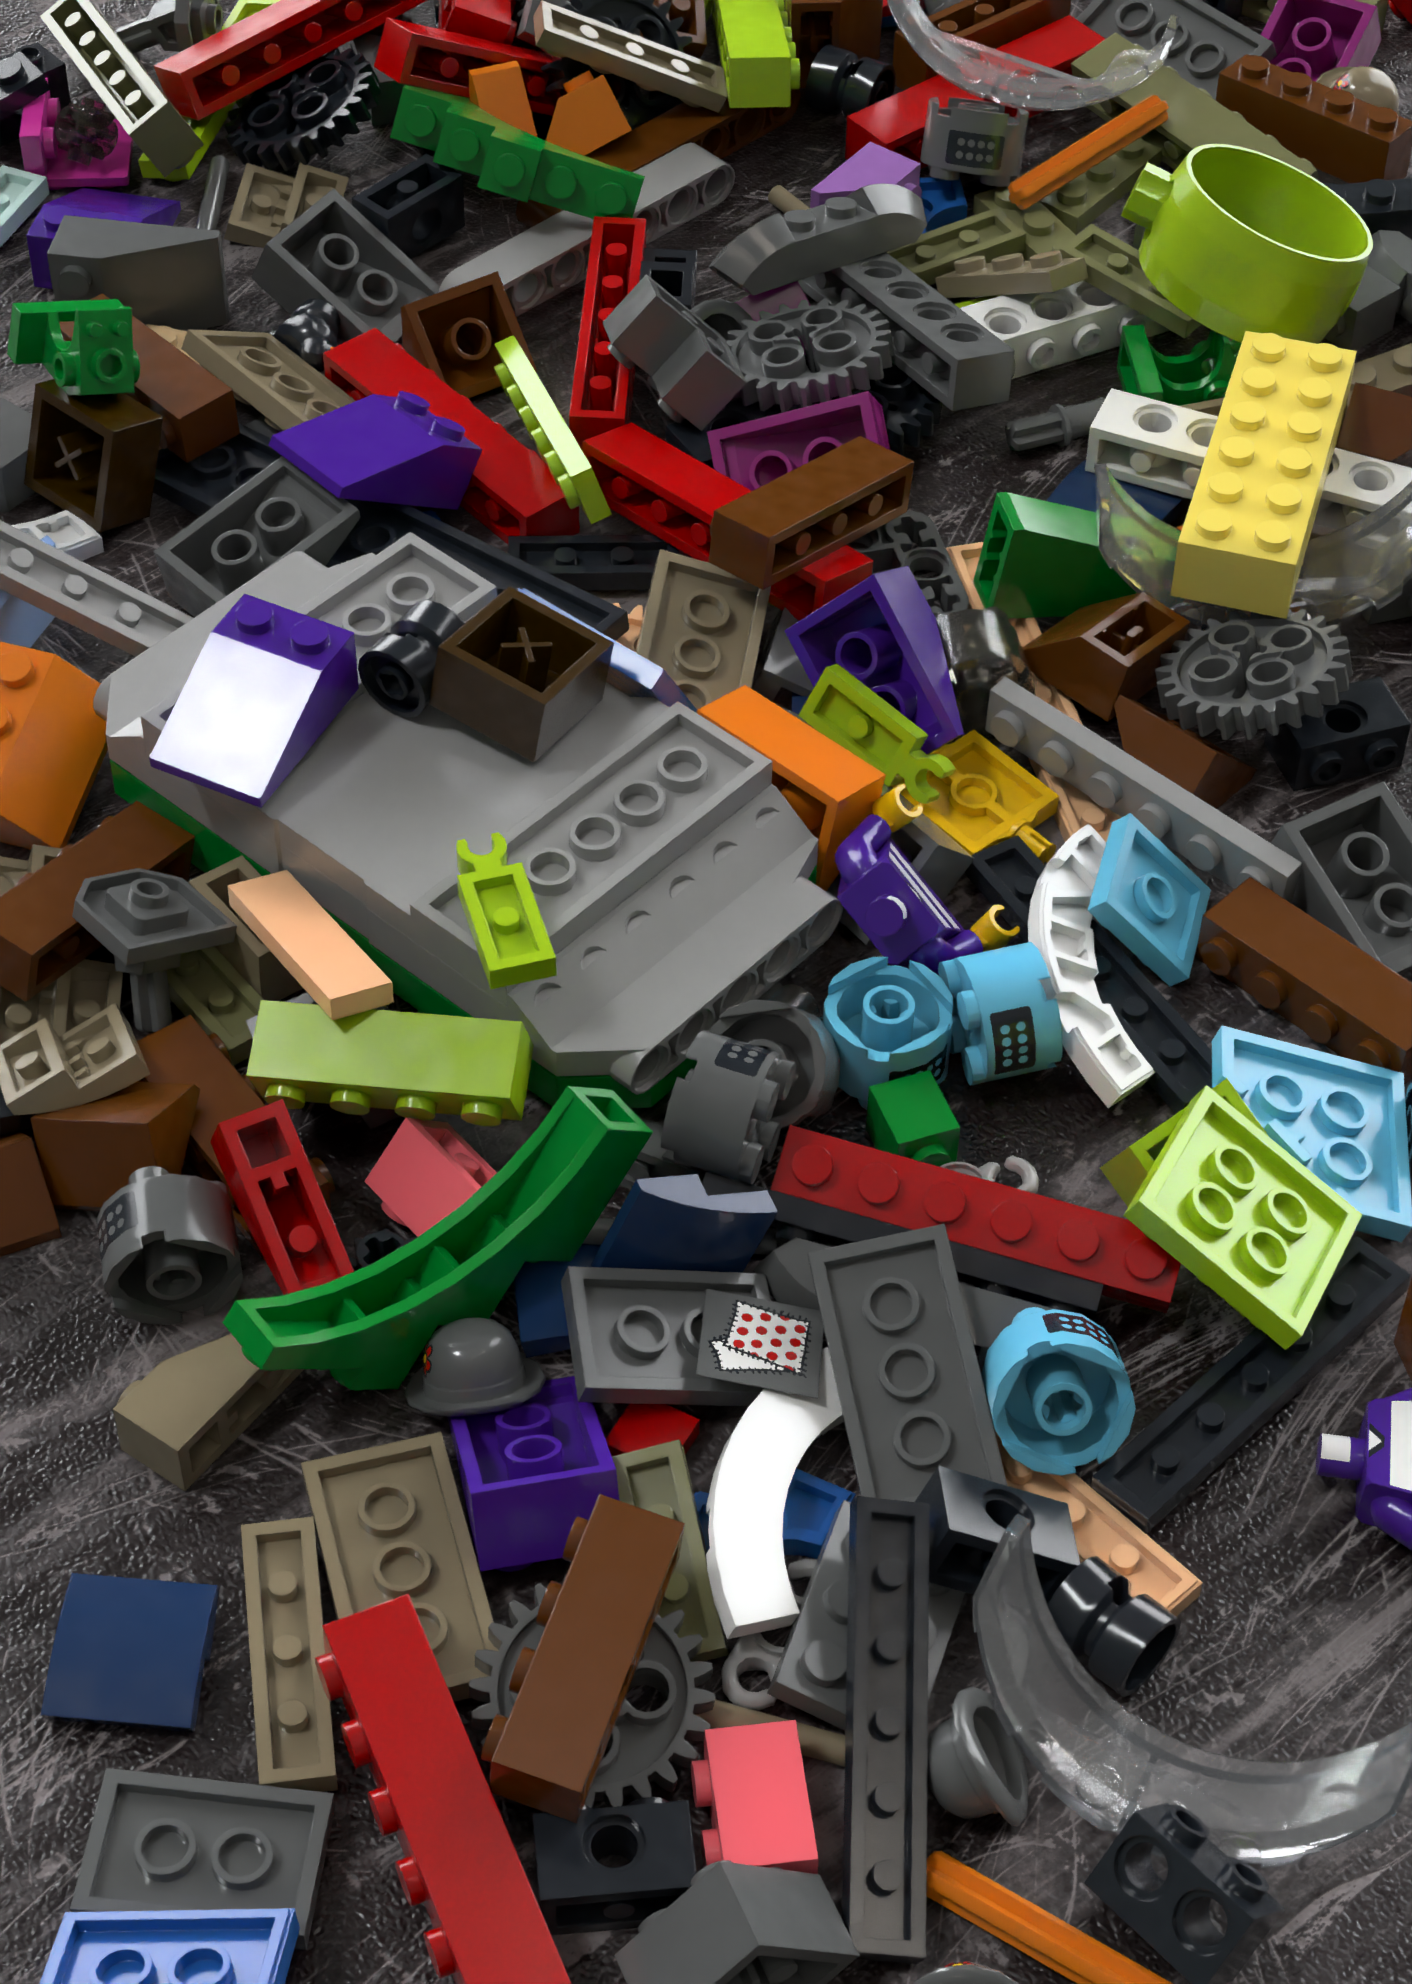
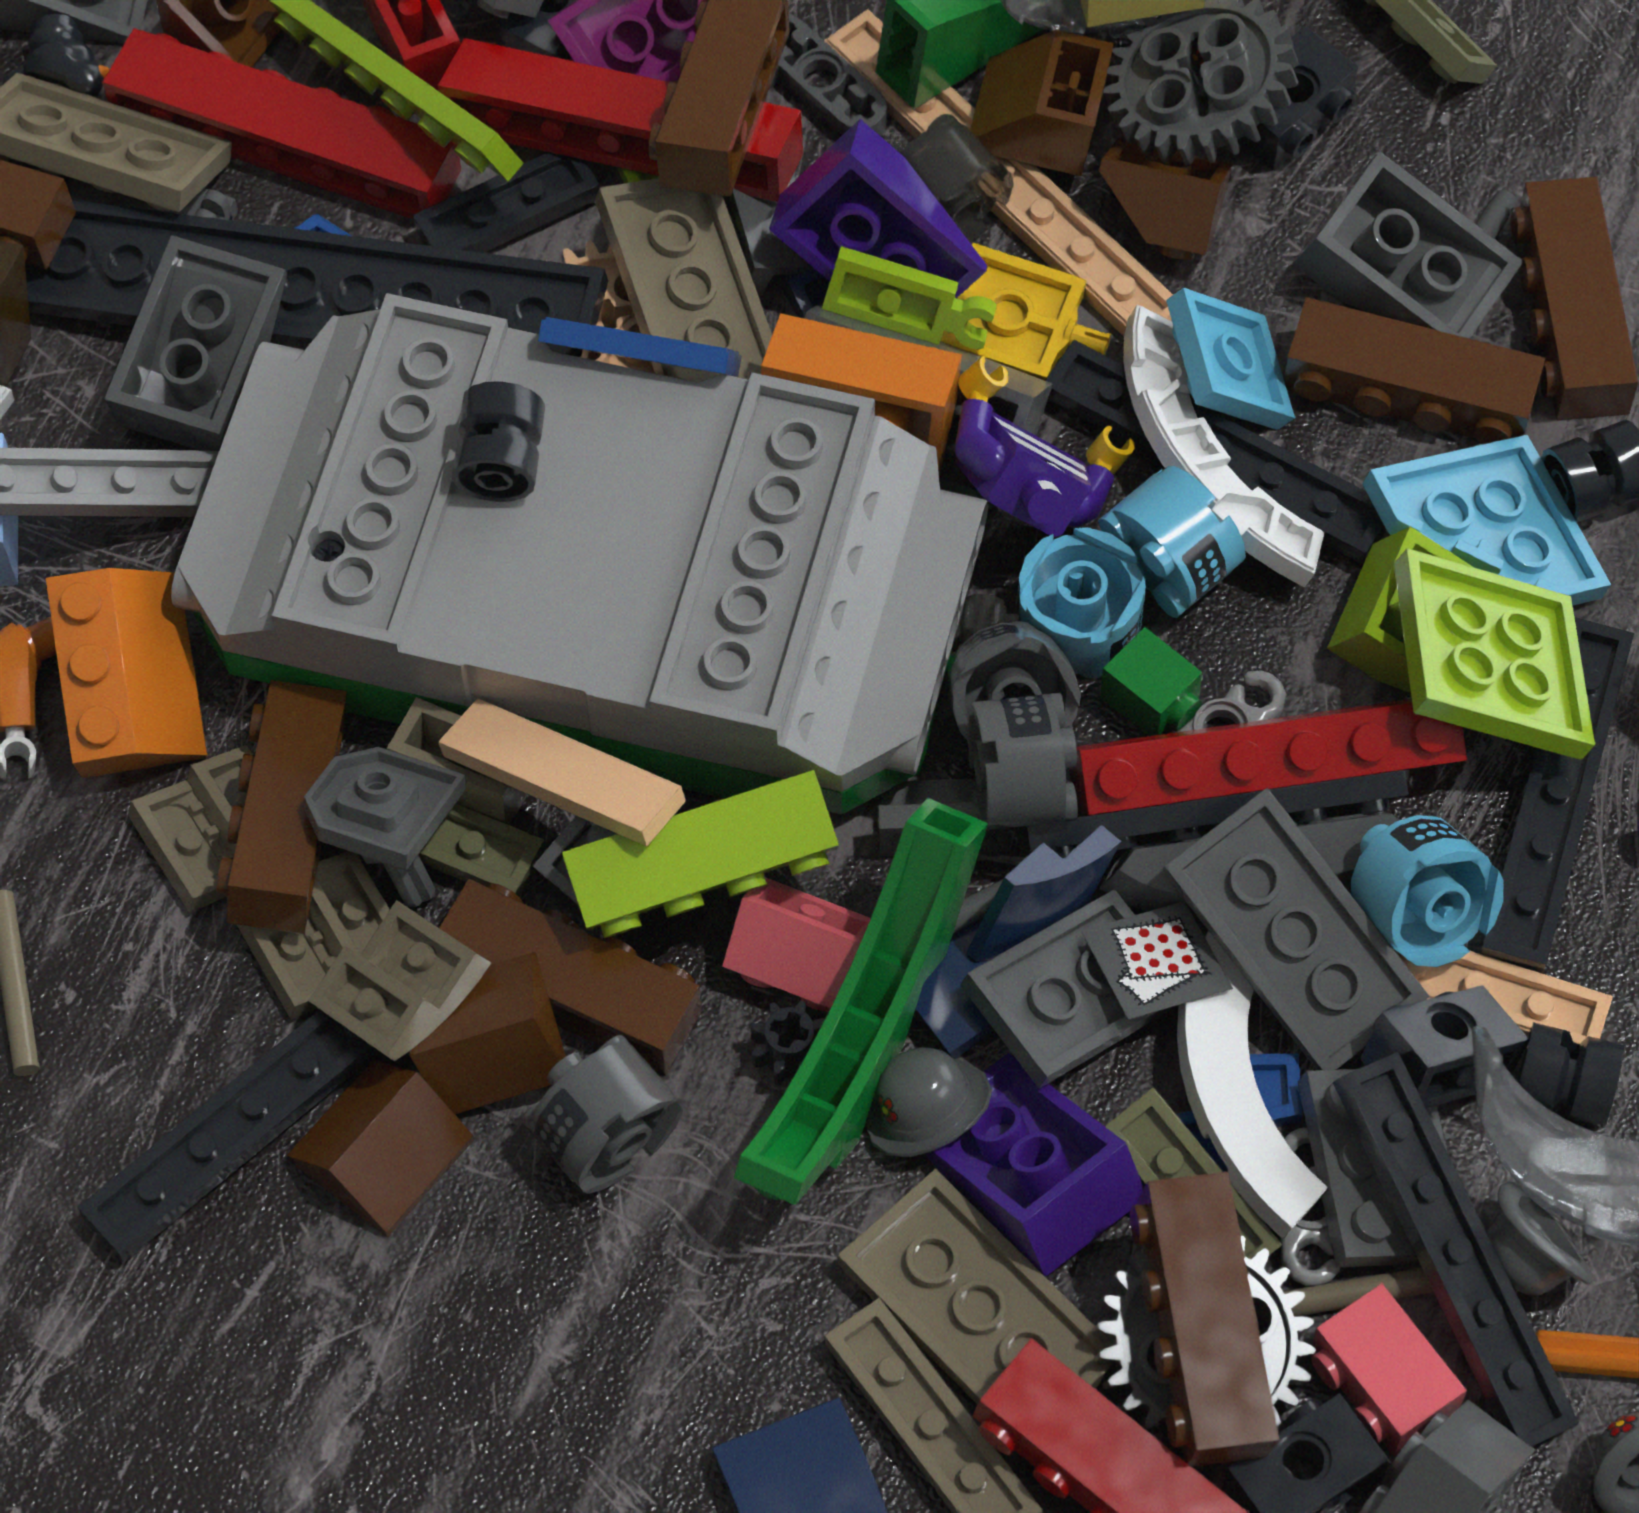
camera: 25 degrees left, 15 degrees up
dark tan slope [113,1334,304,1491] -> none
slope [149,593,359,808] -> none
red slope [210,1099,354,1295] -> none
dark purple slope [268,391,483,510] -> none
dark brown brick [429,586,614,762] -> none
lime plate [456,832,557,989] -> none
red tile [606,1403,700,1457] -> none
light grey plate [985,677,1302,903] -> none

